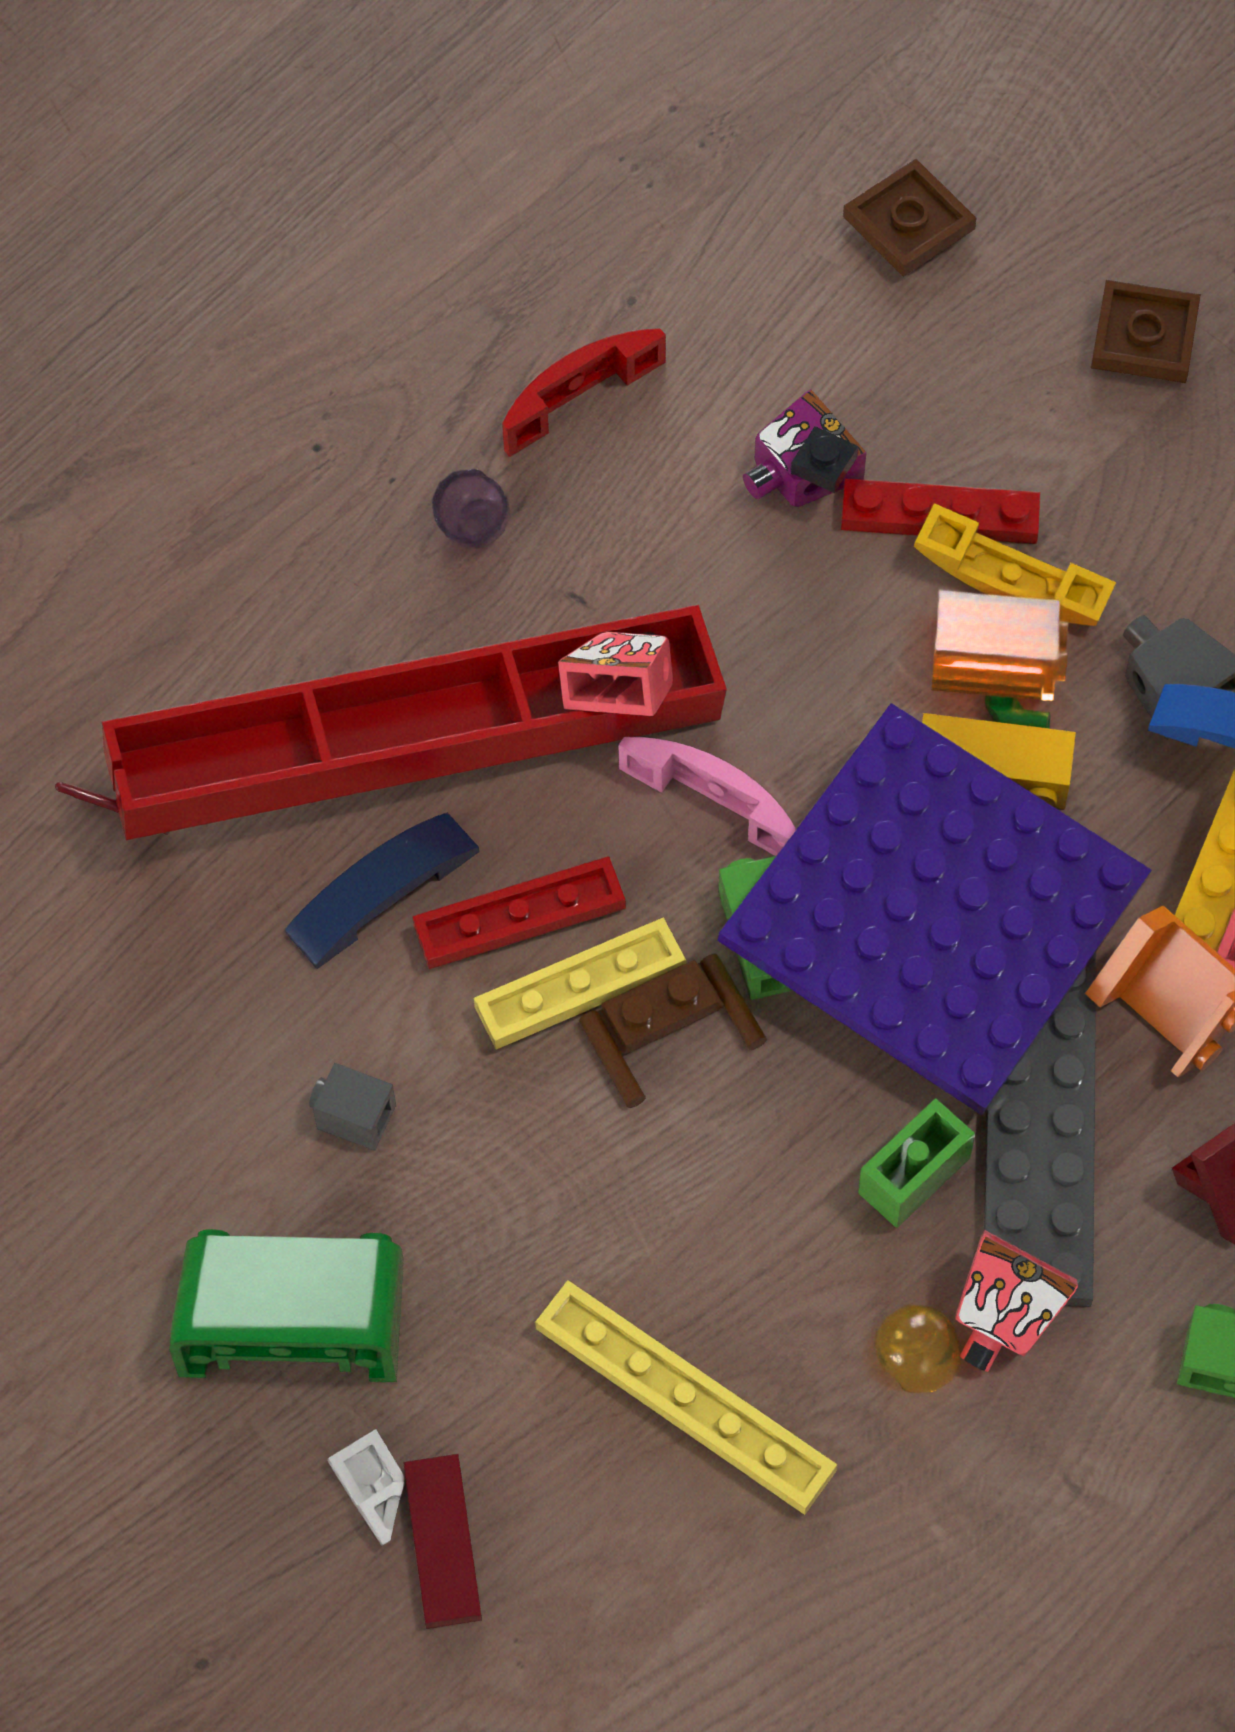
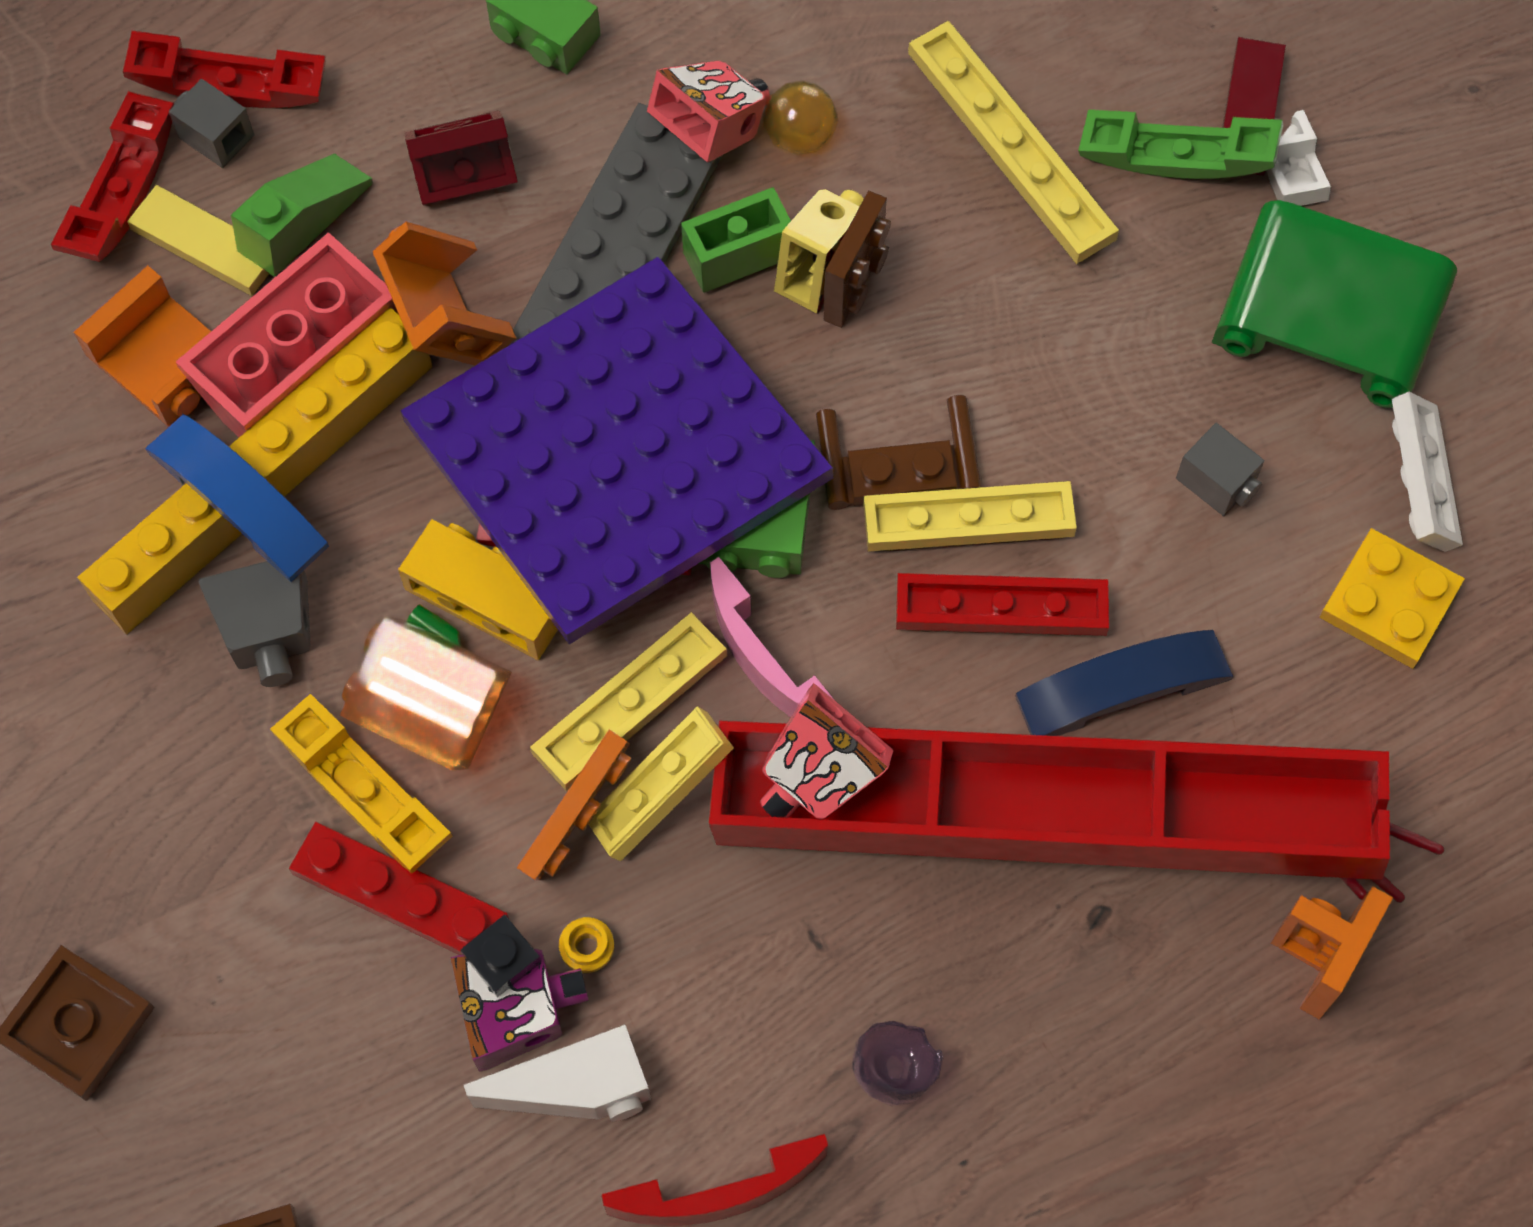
camera: 160 degrees left, 5 degrees up
none -> white slope [464,1025,651,1121]
none -> orange plate [517,729,632,880]
none -> light yellow plate [530,612,727,792]
none -> yellow plate [559,917,614,973]
none -> light yellow tile [589,706,734,861]
none -> light yellow torso [774,190,864,314]
none -> reddish brown plate [824,190,891,328]
none -> bright green slope [1078,109,1283,179]
none -> orange bracket [1271,887,1393,1019]
none -> yellow plate [1319,528,1465,669]
none -> white plate [1392,392,1463,552]

